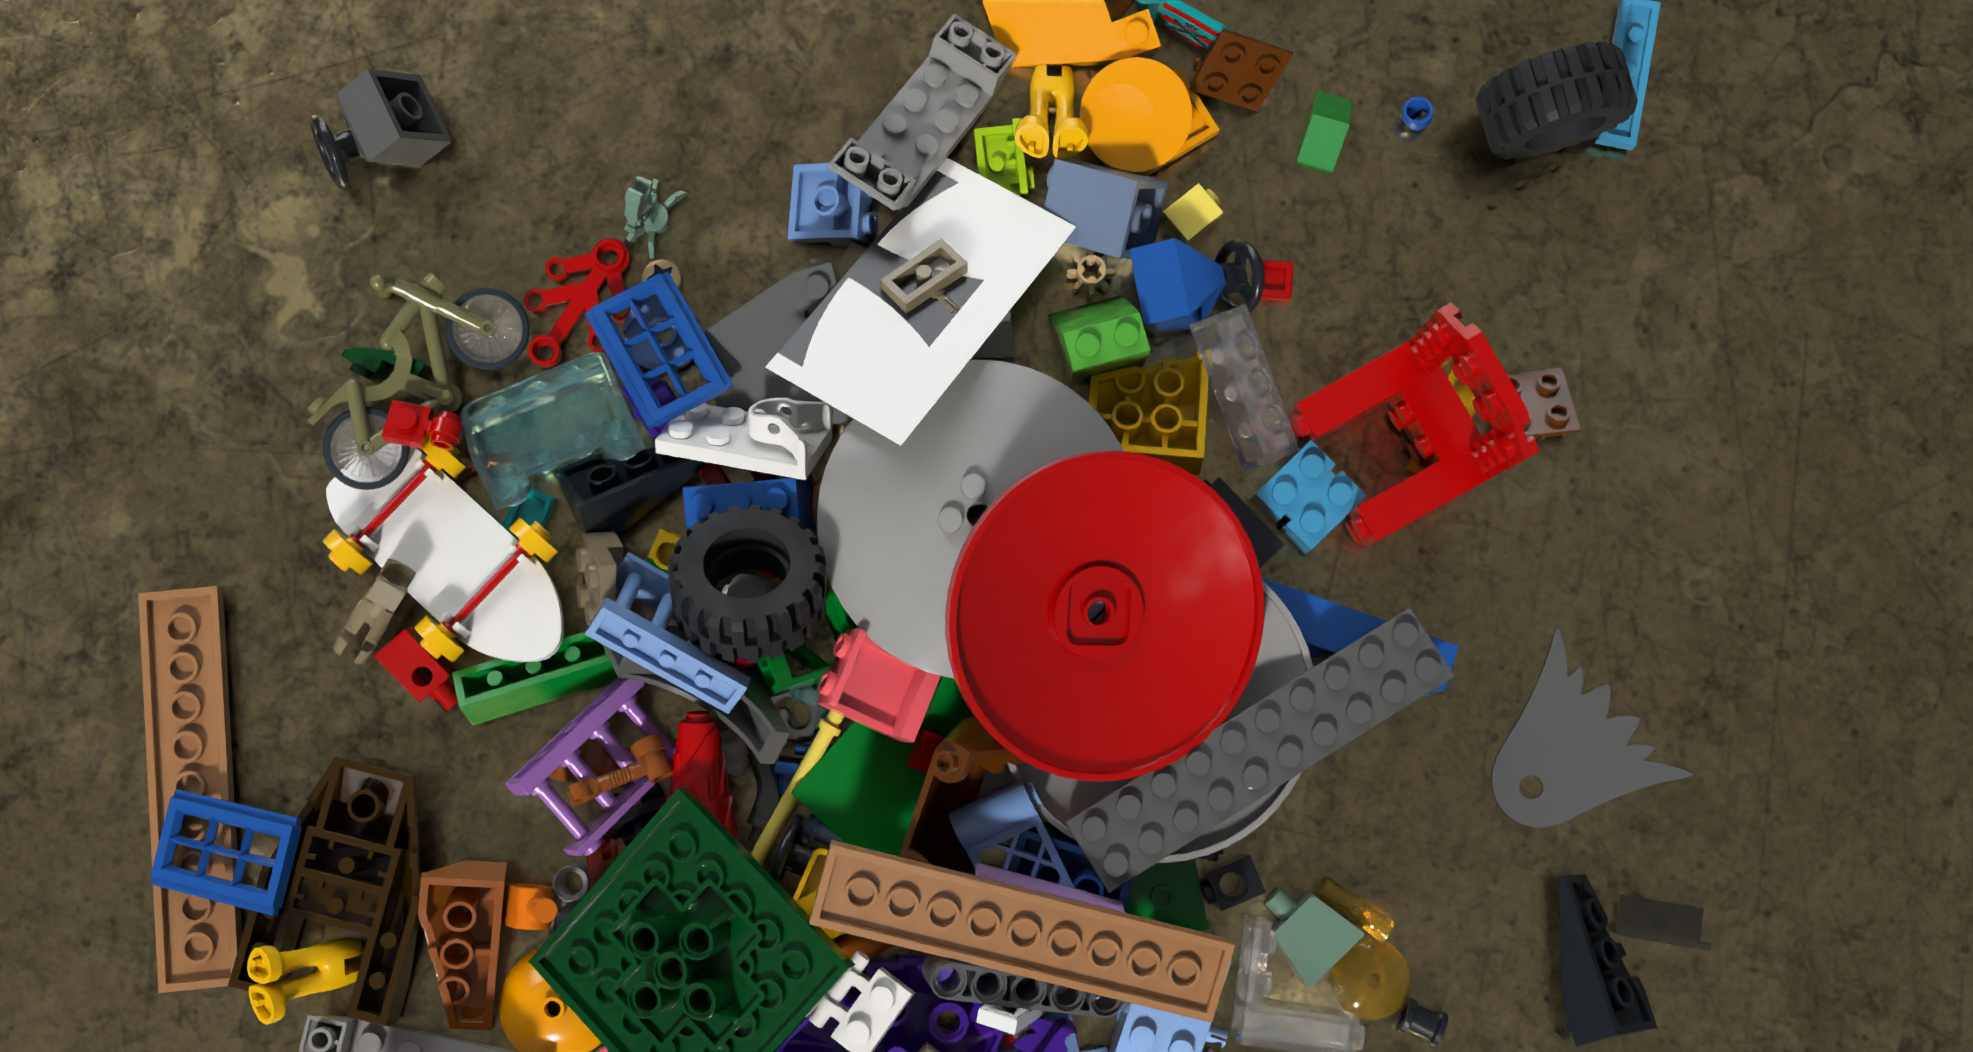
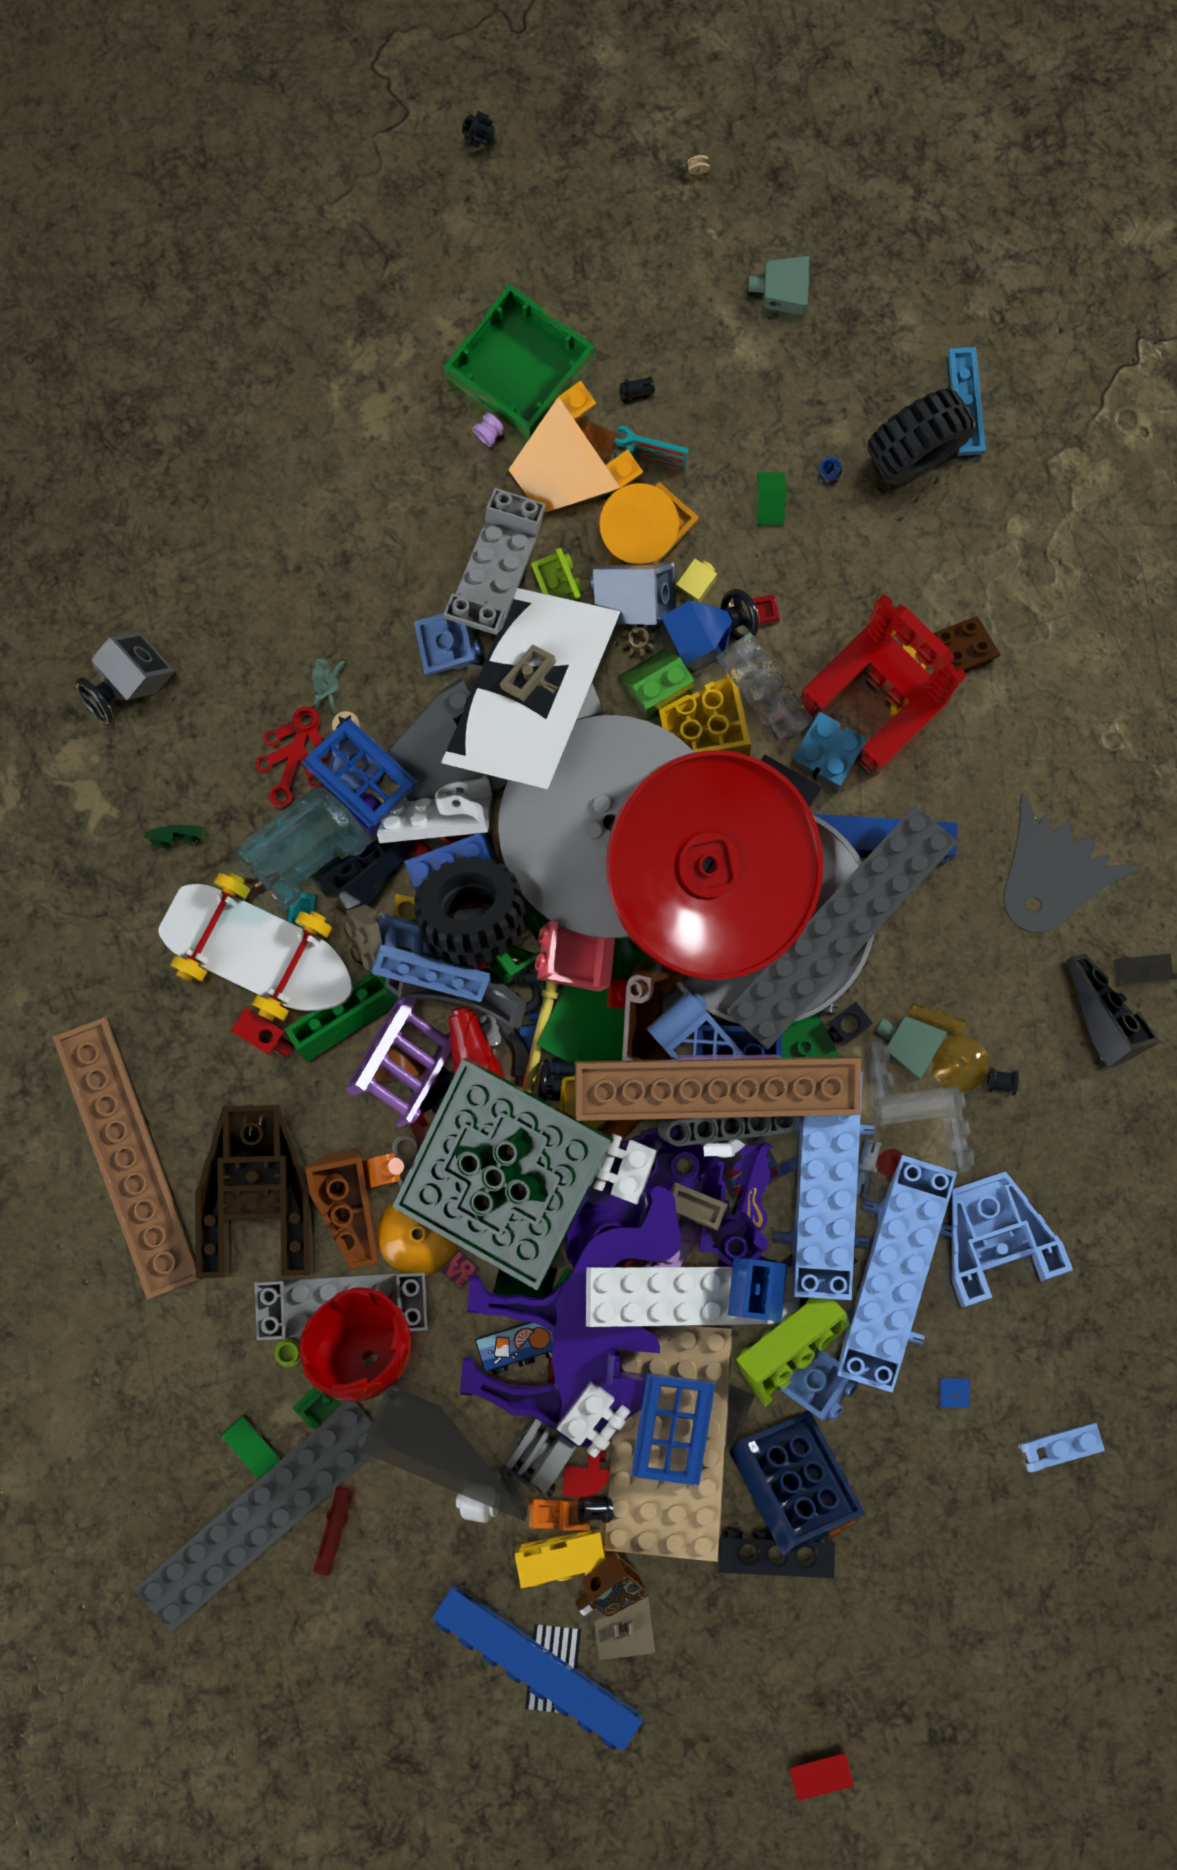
camera: 10 degrees left, 0 degrees up
blue piece [150,789,302,916] -> none
yellow piece [247,938,364,1025] -> none
piece [307,272,530,490] -> none
dark tan piece [333,558,416,664] -> none
red plate [381,400,464,450] -> none
dark orange brick [566,734,673,807] -> none
yellow piece [1014,64,1088,159] -> none
reddish brown hinge [1189,29,1293,112] -> none

